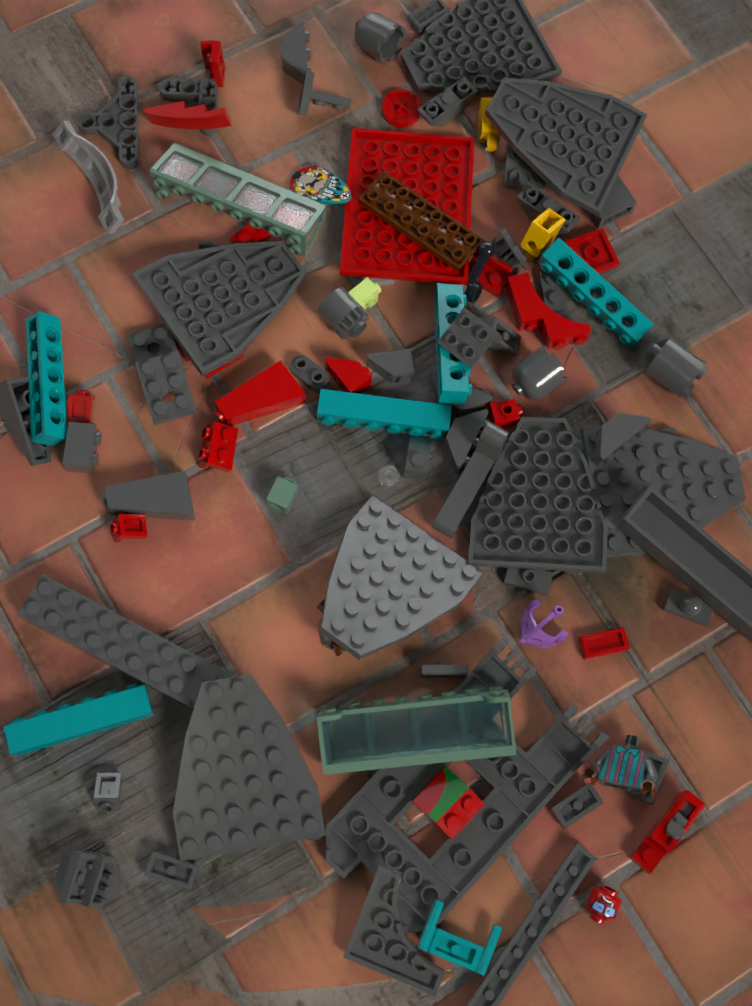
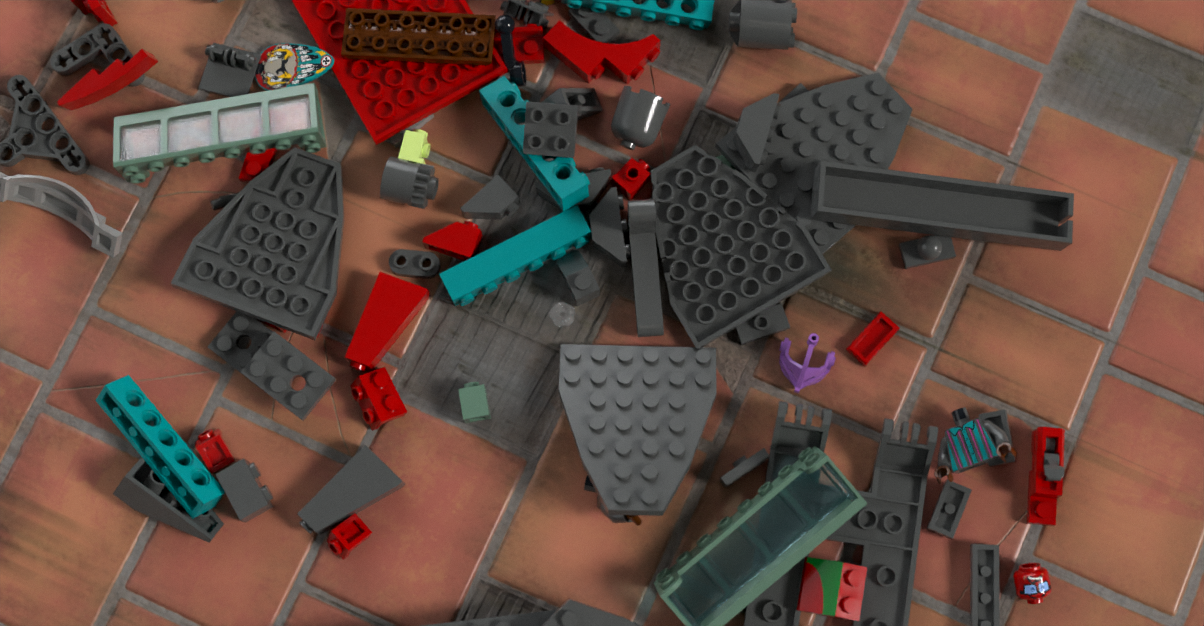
camera: 25 degrees left, 5 degrees up
none -> dark grey hinge [199,43,261,97]

